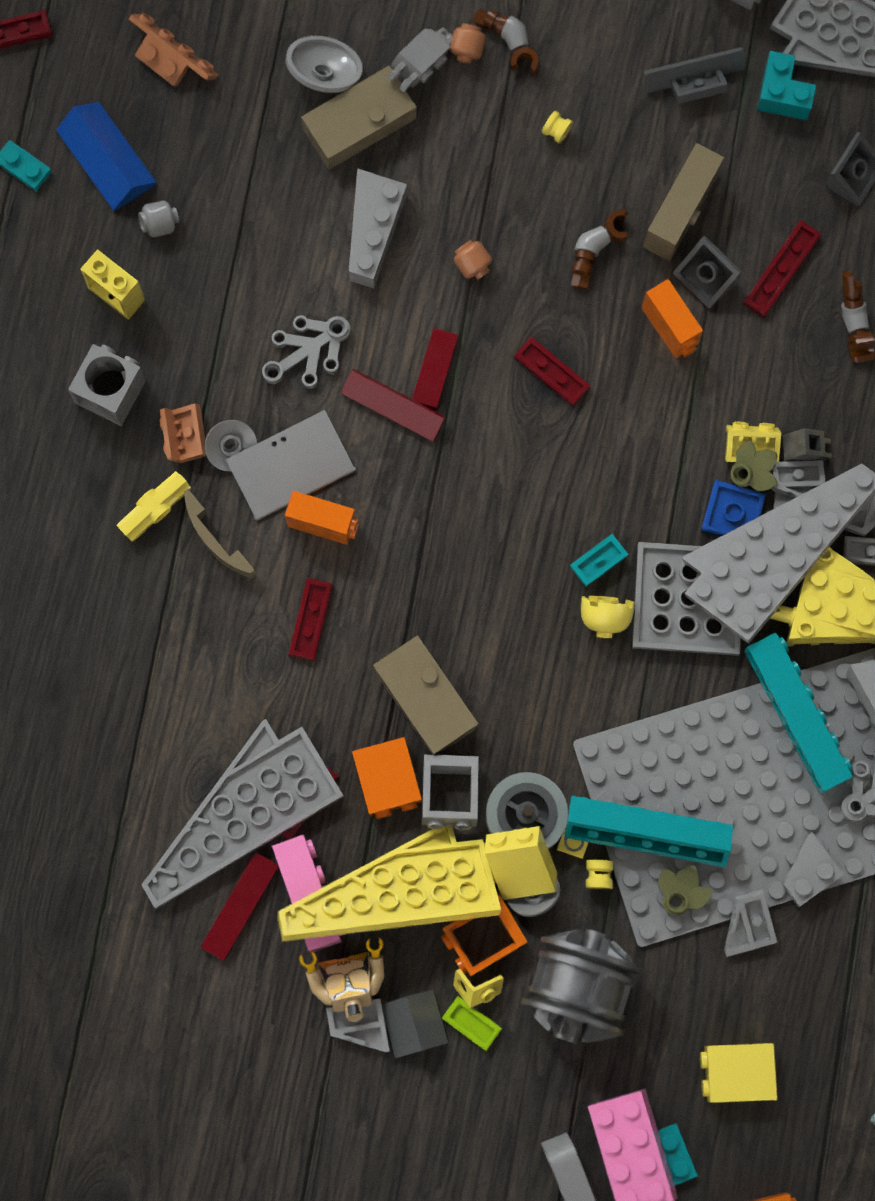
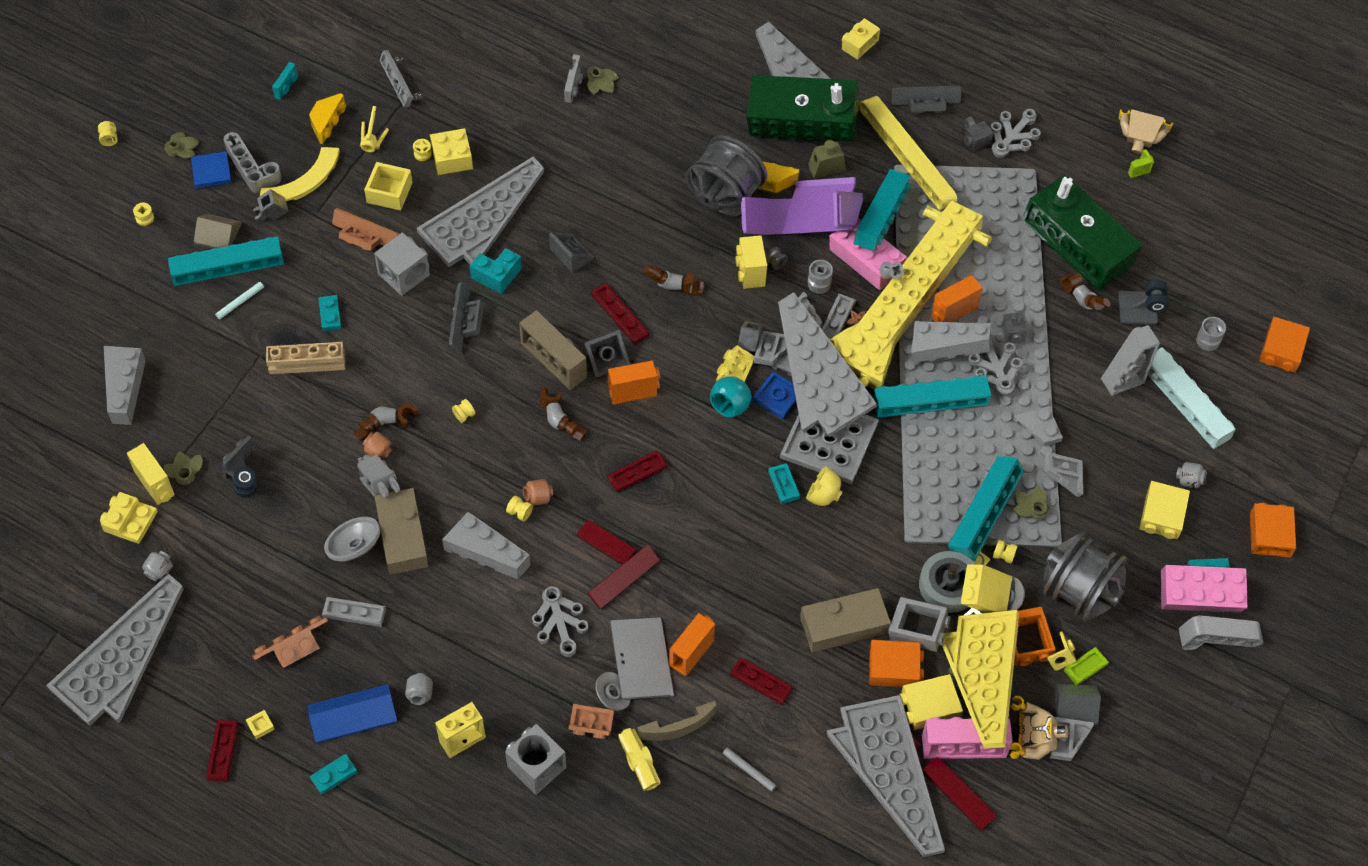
camera: 70 degrees left, 20 degrees down
olive plate [731,441,778,491] -> none
none -> light yellow plate [246,710,275,739]
none -> light grey tile [322,597,386,627]
none -> light yellow wheel [506,495,533,522]
none -> teal wheel [710,376,751,418]
none -> light grey bar [723,747,777,792]
none -> light yellow brick [899,674,963,730]
none -> light grey head [1176,462,1207,489]

